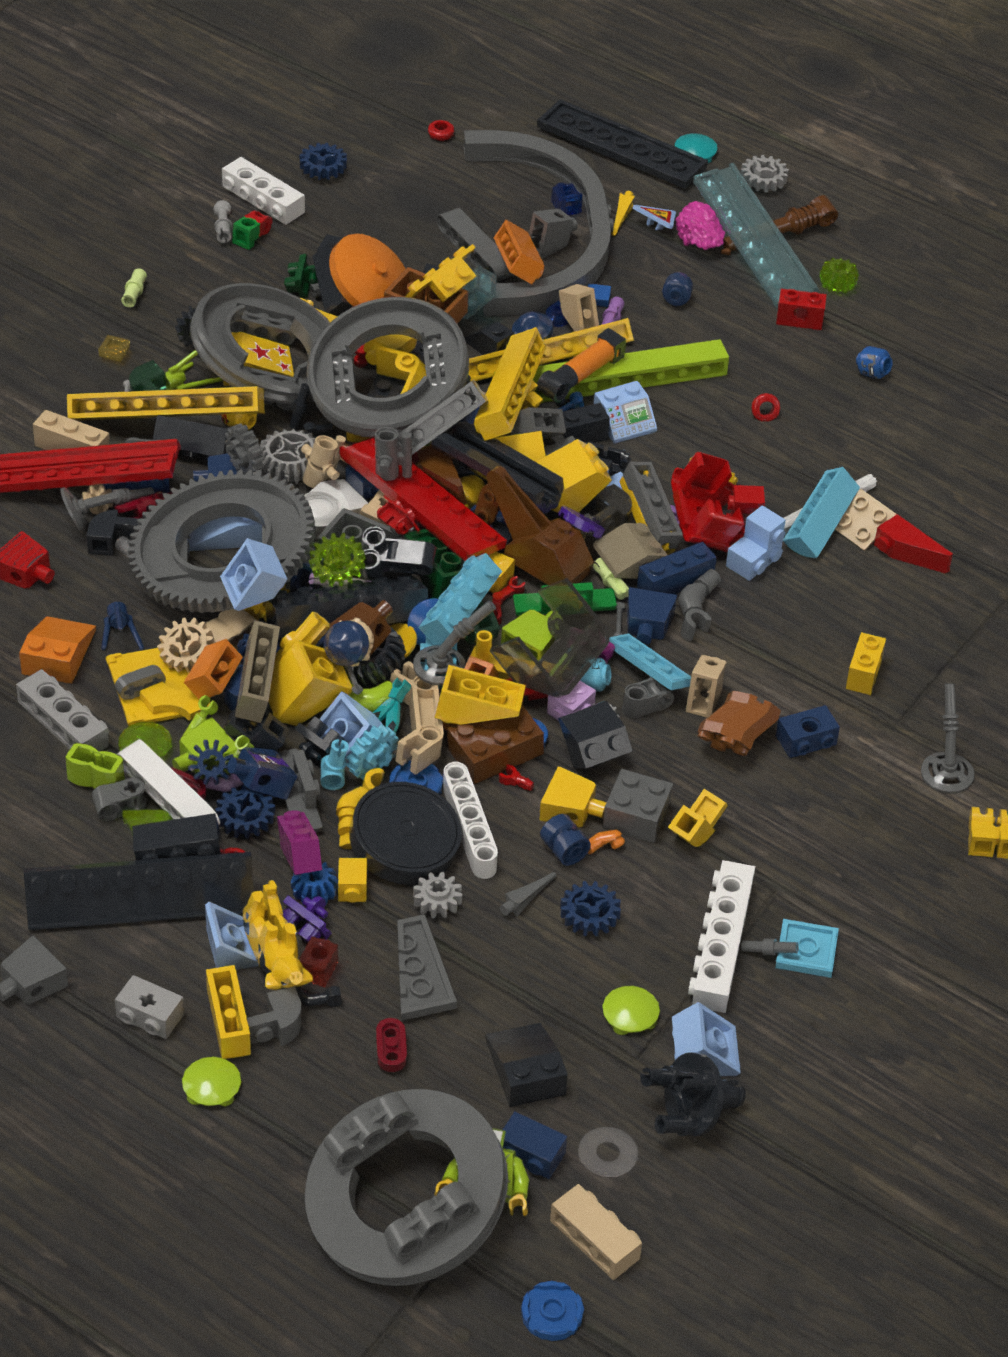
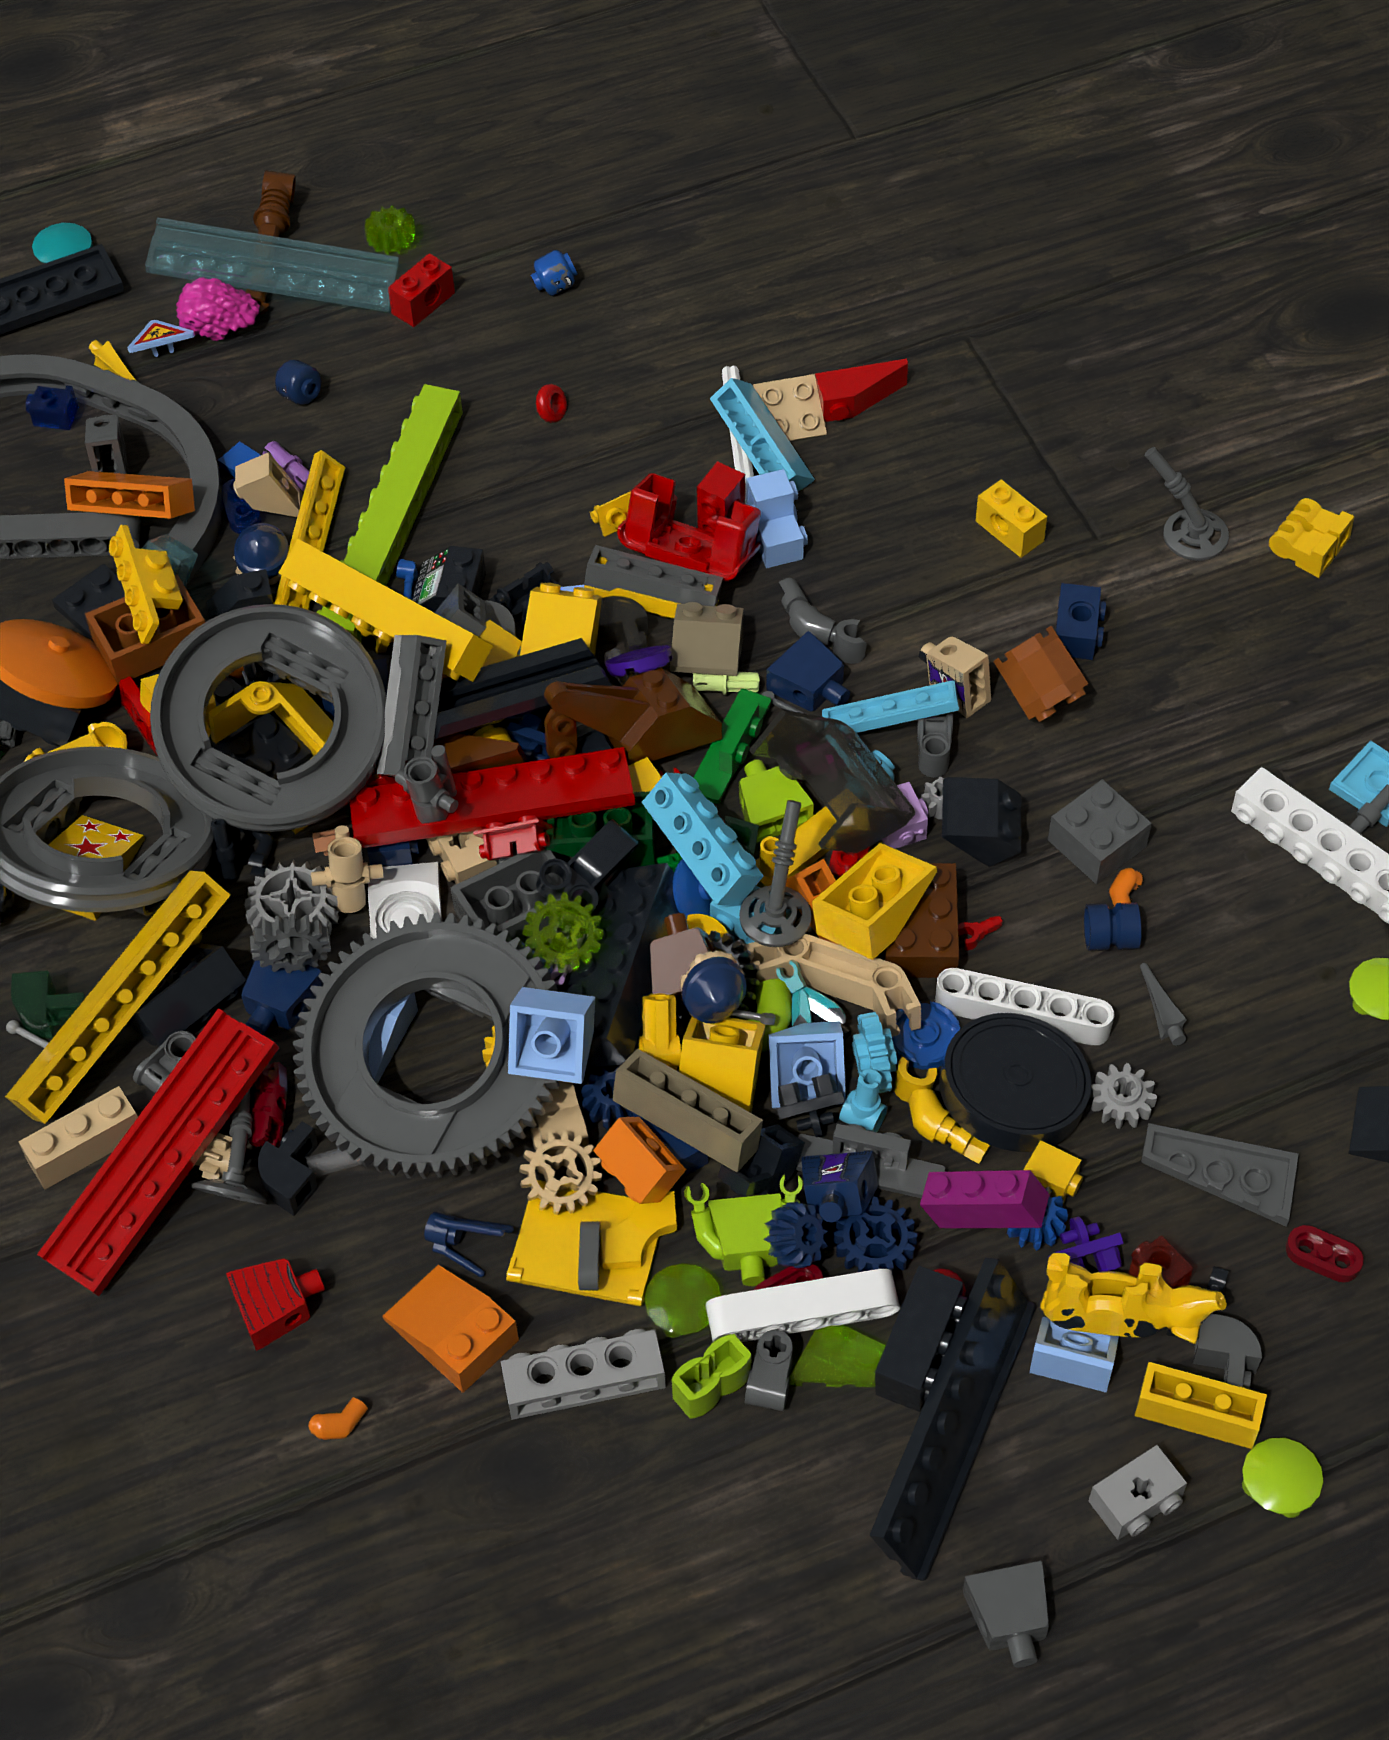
camera: 55 degrees left, 10 degrees up
lime plant [161,350,223,390] -> none
piece [537,328,626,407] -> none
yellow torso [539,766,607,827] -> none
dark blue gear [560,881,621,936] -> none
light blue slope [594,381,657,444] -> none
dark blue brick [637,542,717,594] -> none
yellow brick [668,789,728,847] -> none
light grey gear [740,155,789,192] -> none

